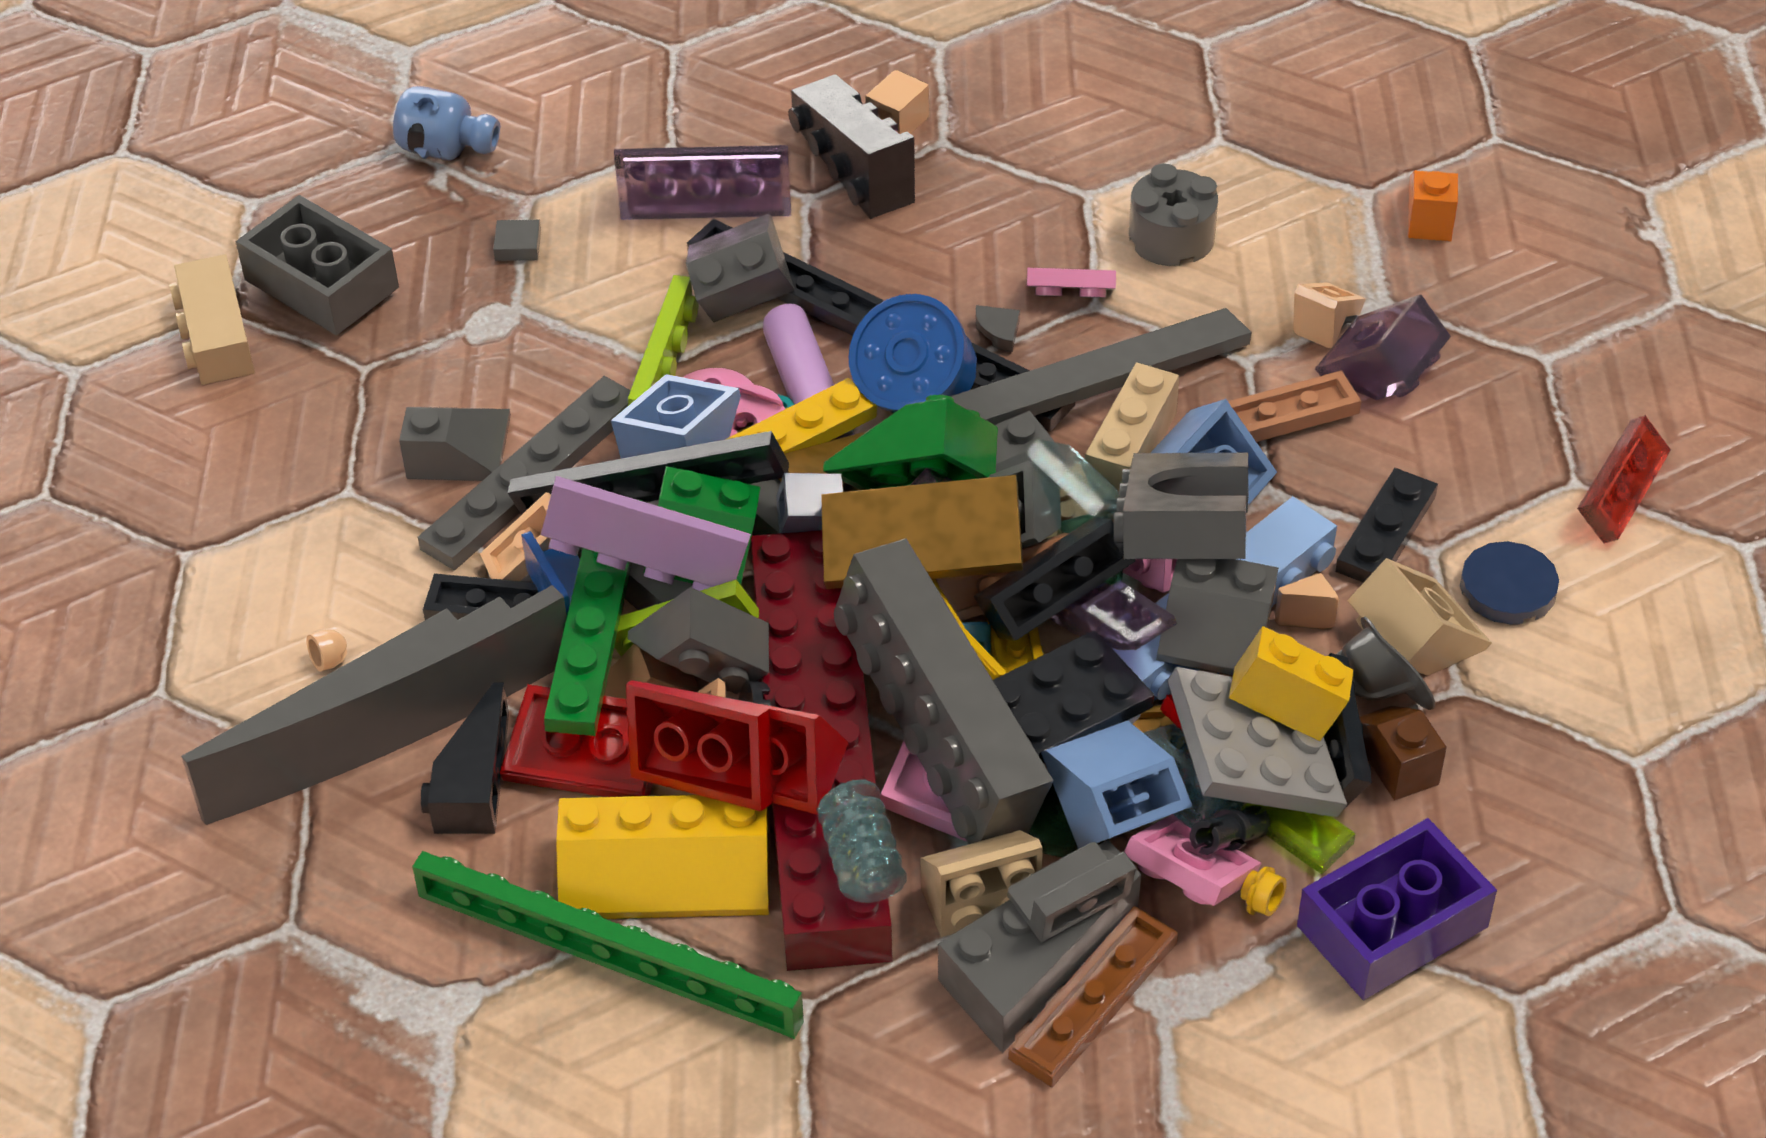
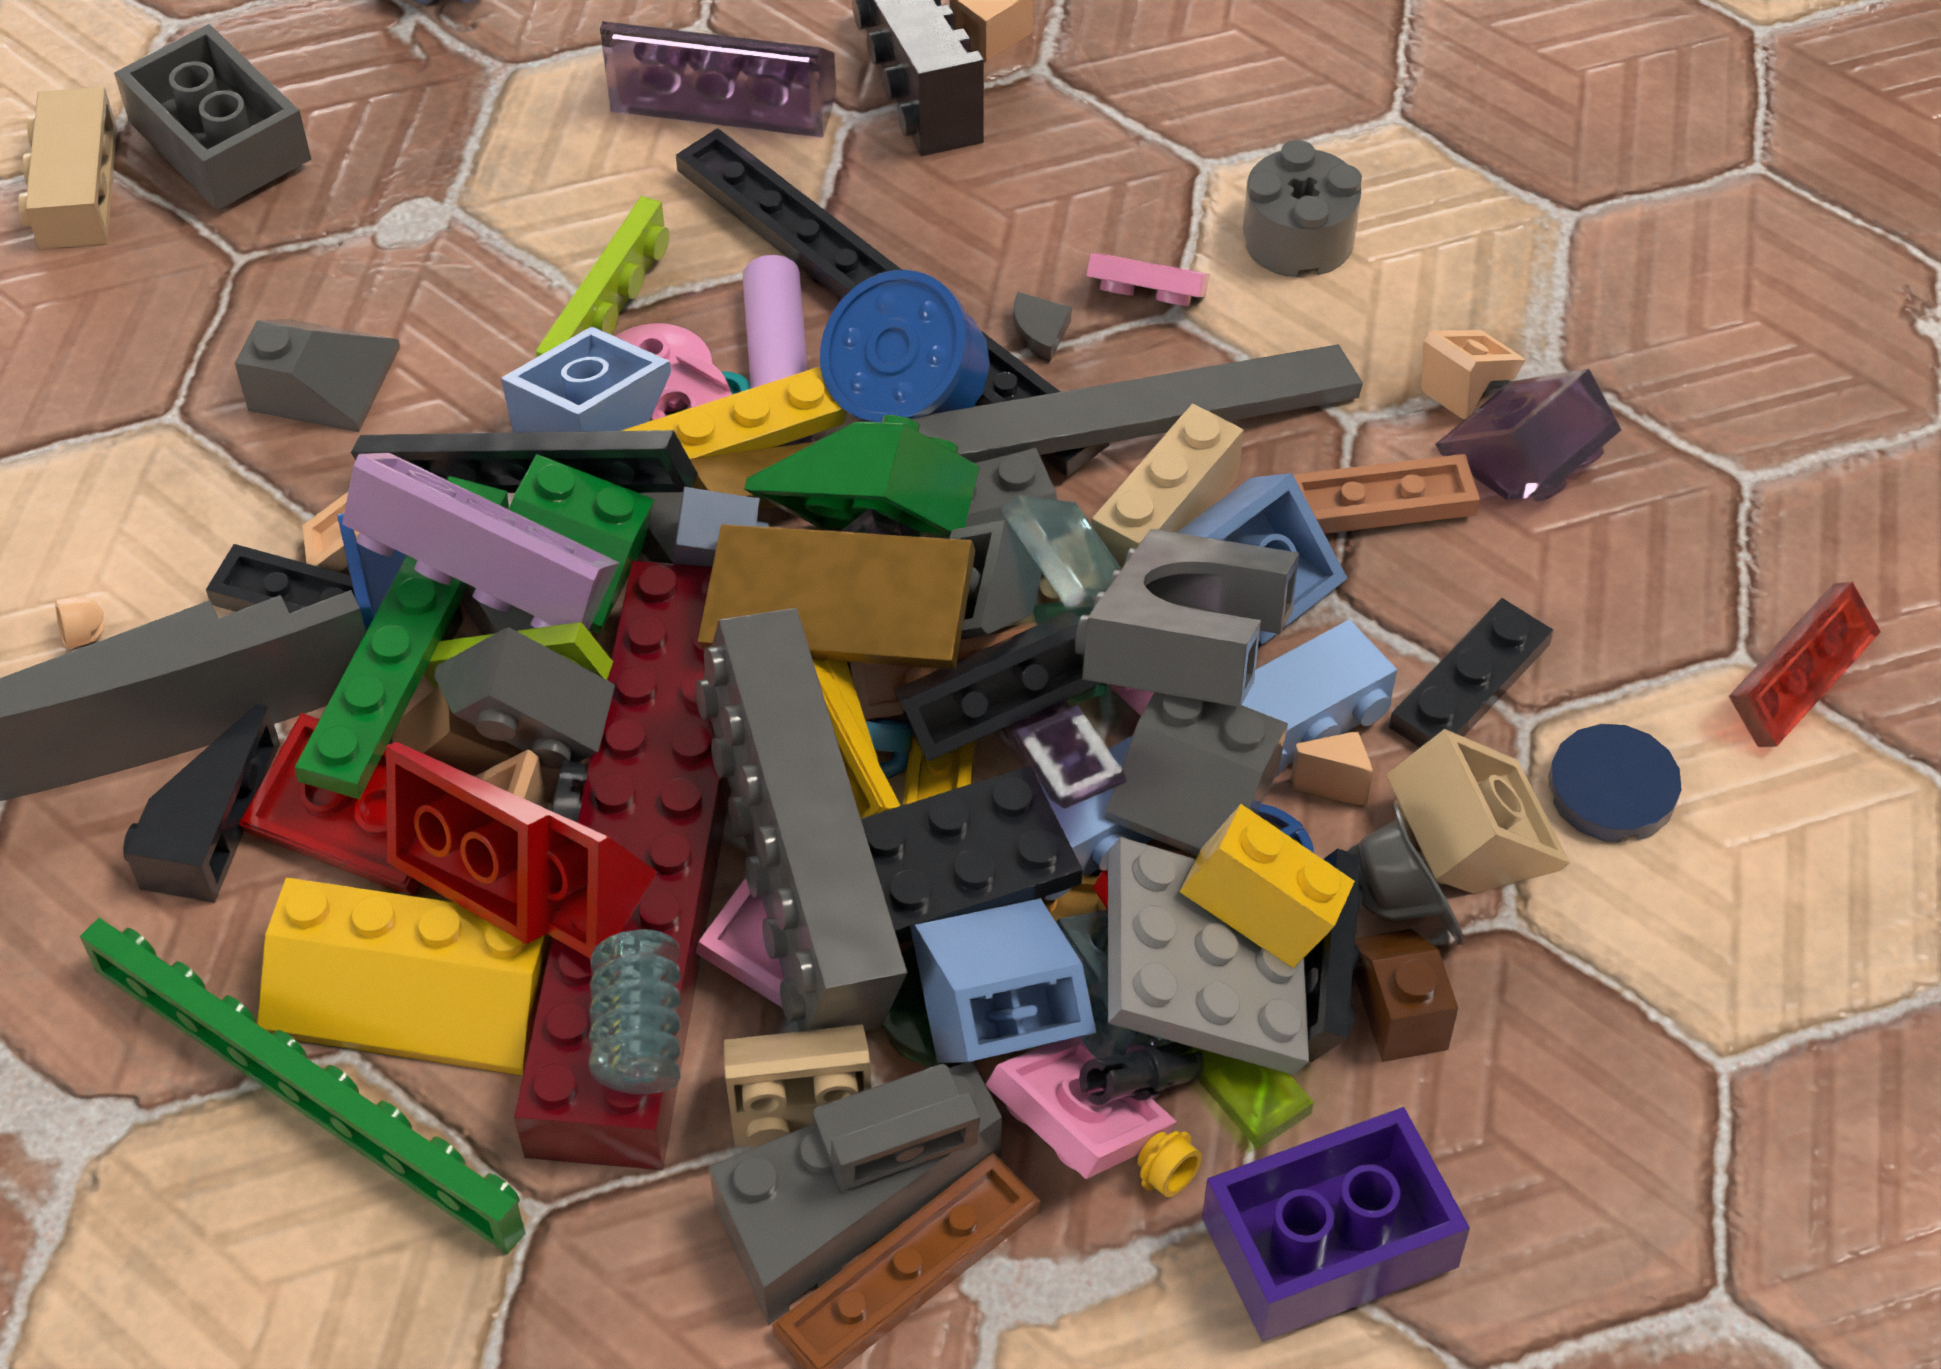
camera: 10 degrees right, 5 degrees up
dark grey plate [417,376,631,571] -> none
dark grey tile [493,220,541,261] -> none
dark grey slope [686,213,795,322] -> none
orange slope [1408,170,1458,241] -> none

